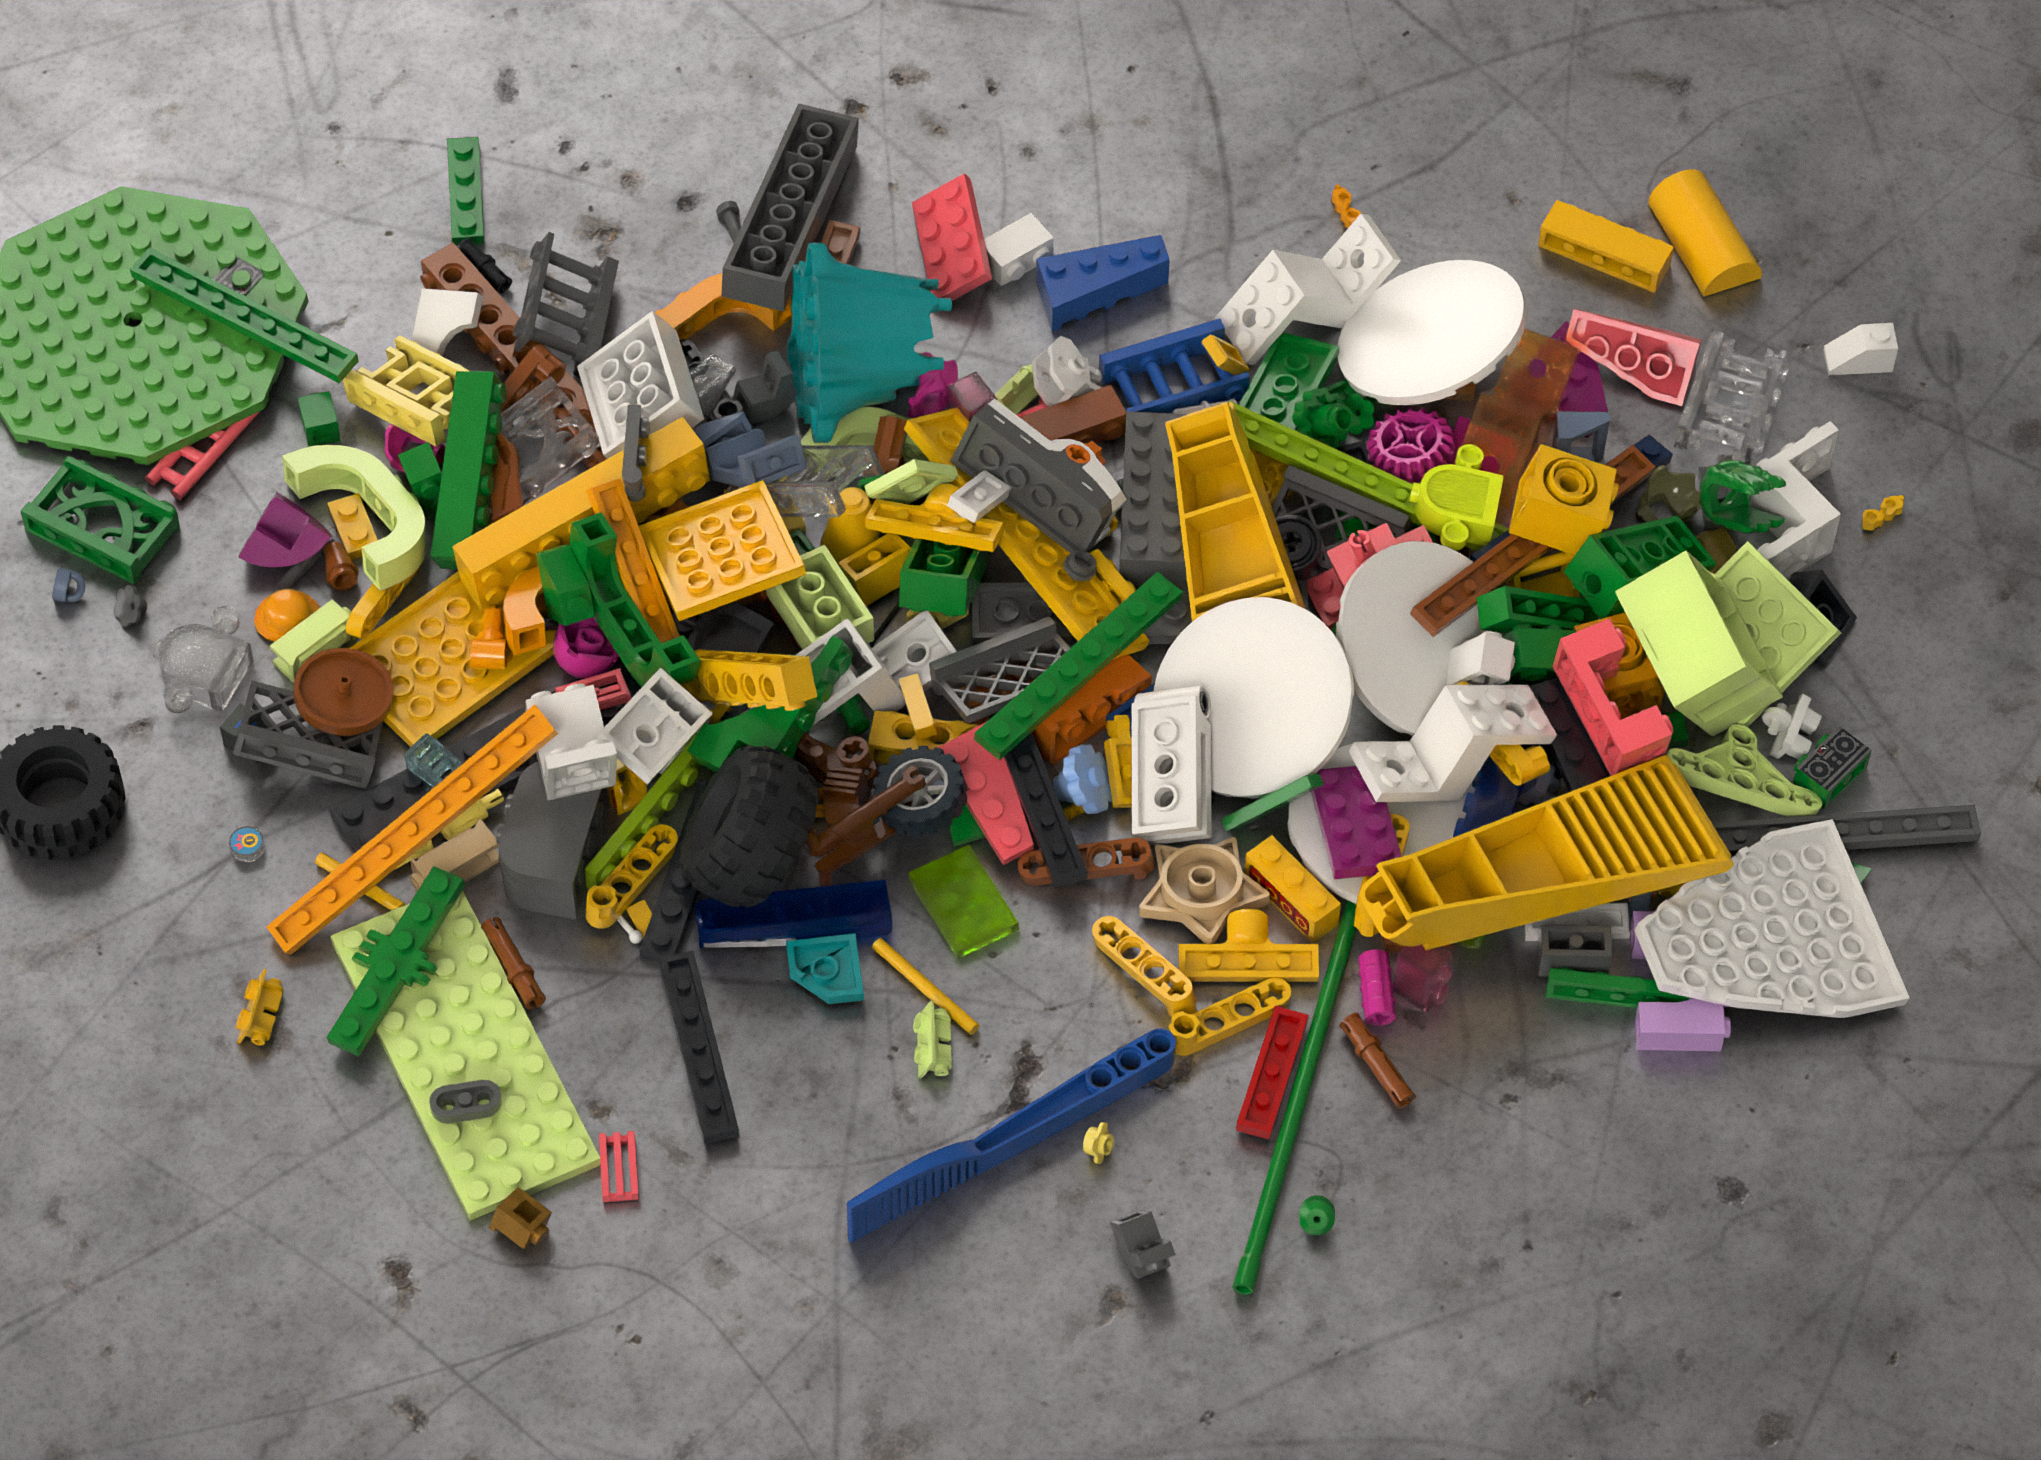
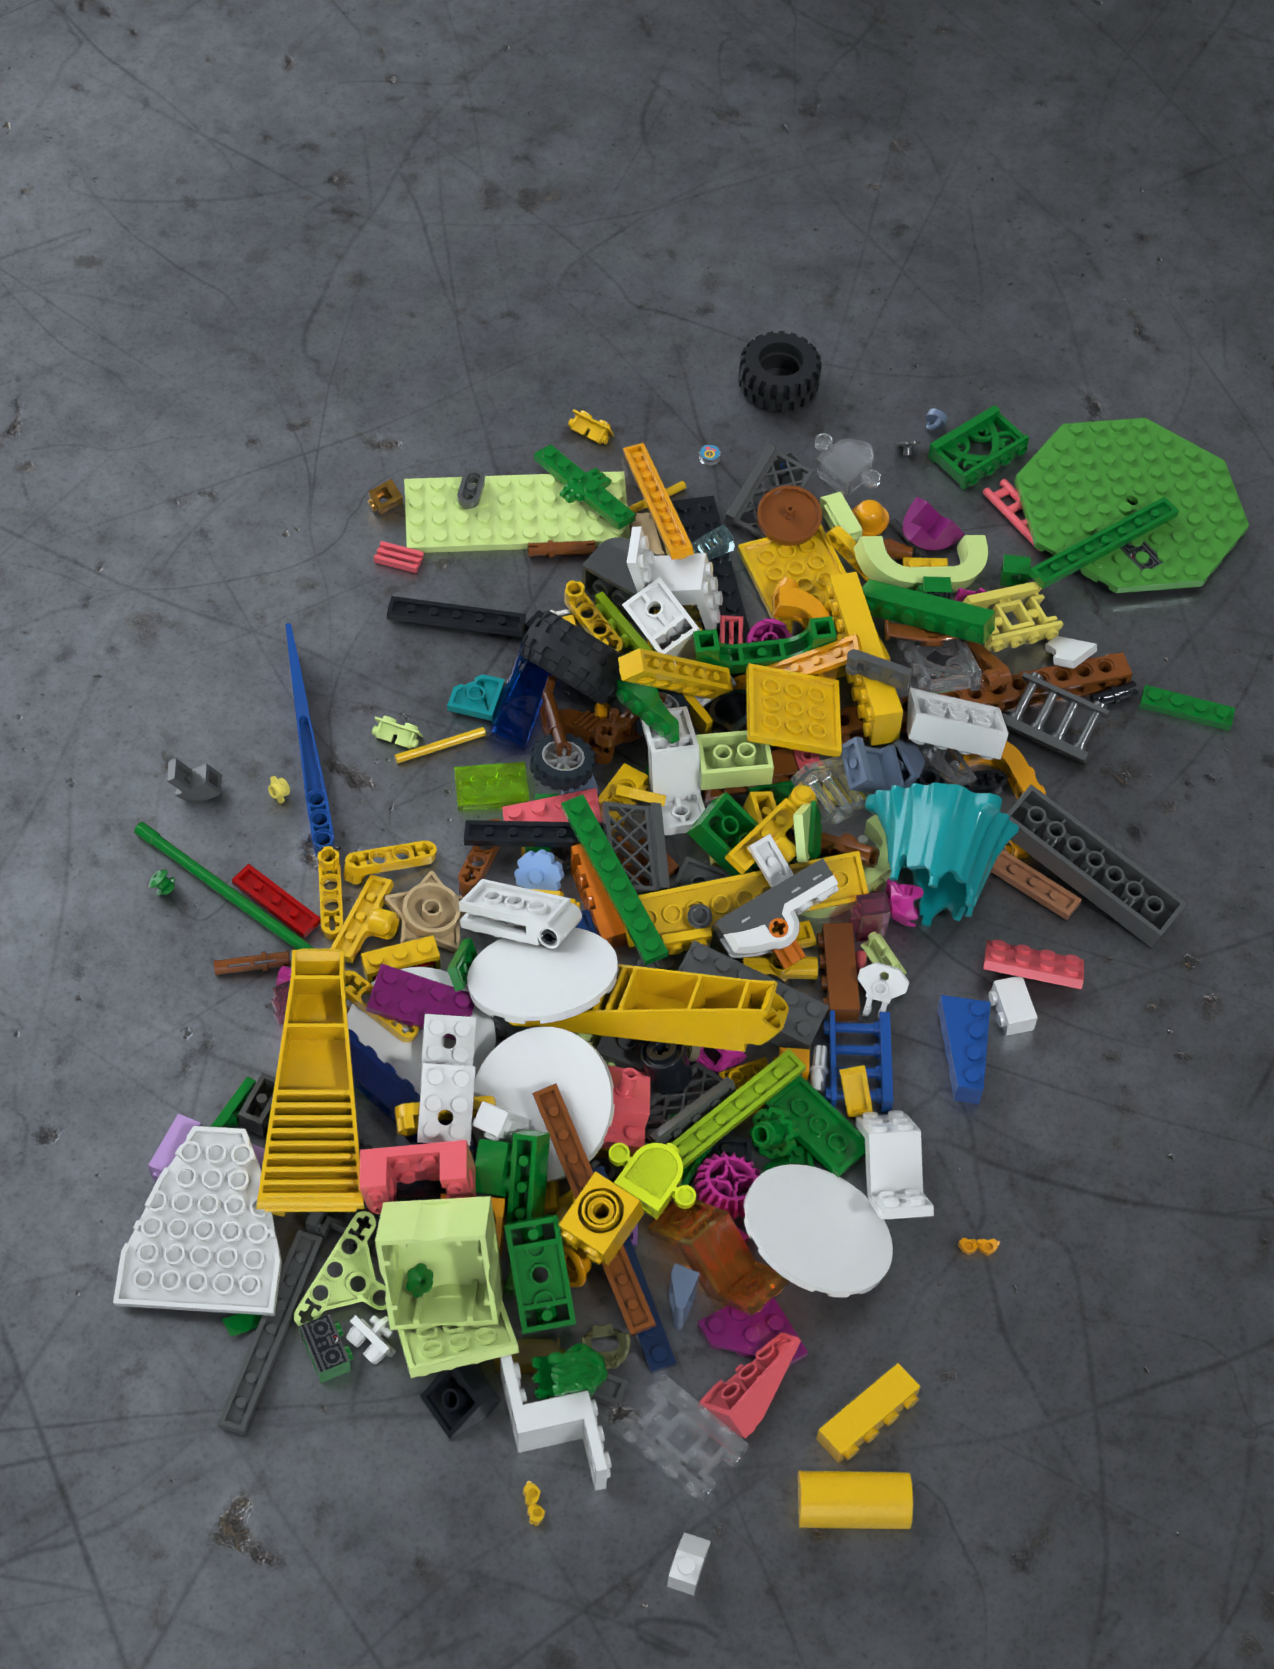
camera: 110 degrees right, 0 degrees up
green slope [536,544,595,626] -> none

